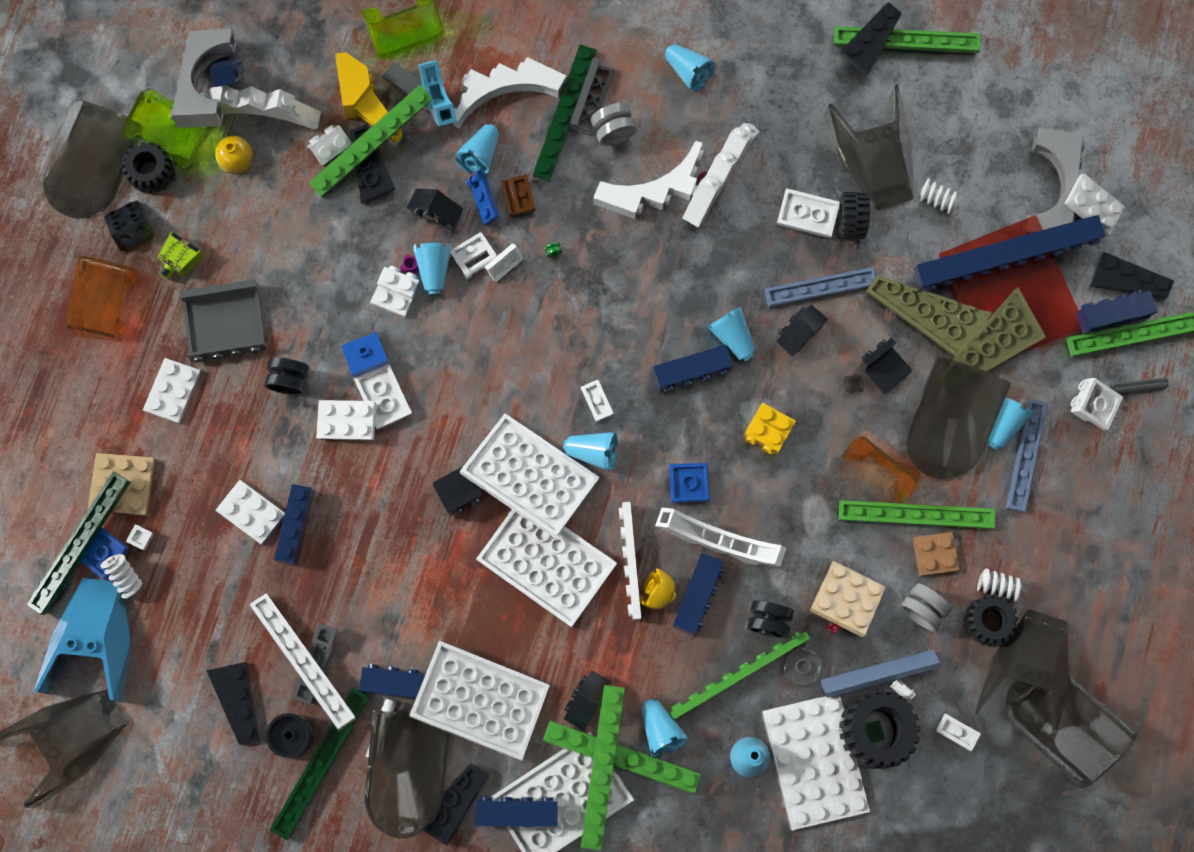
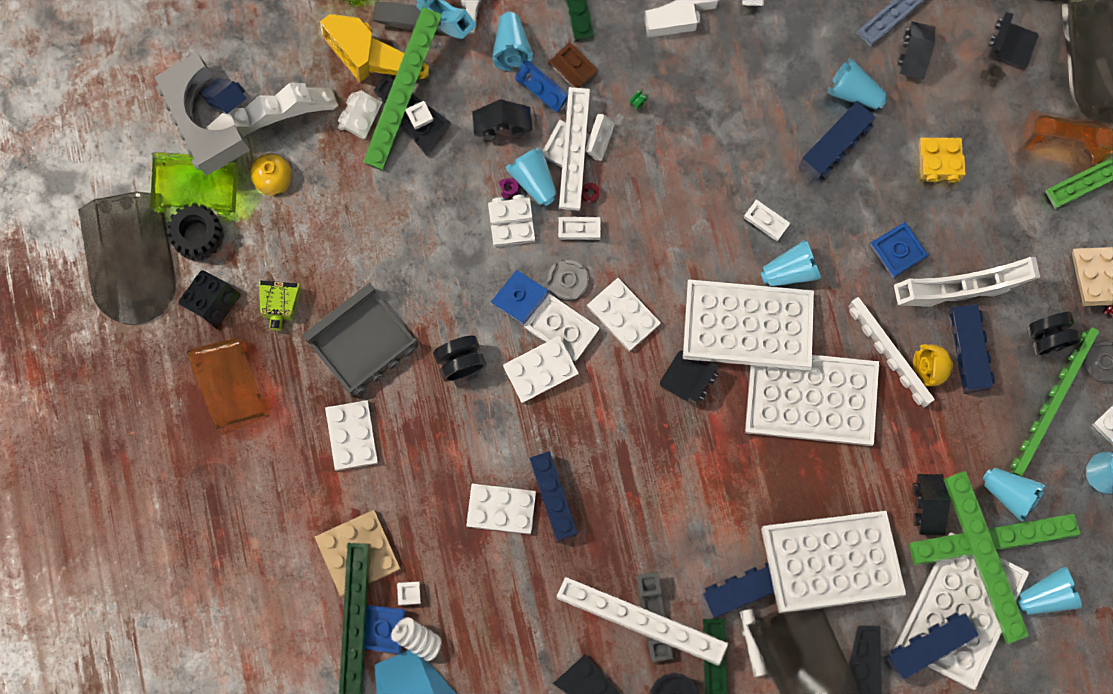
camera: 30 degrees left, 0 degrees up
none -> white plate [405,101,434,129]
none -> light grey tile [547,259,589,301]
none -> white plate [558,217,600,240]
none -> white plate [559,87,590,211]
none -> dark red bush [581,183,600,203]
none -> white plate [587,278,661,352]
none -> medium azure cone [1017,566,1082,615]

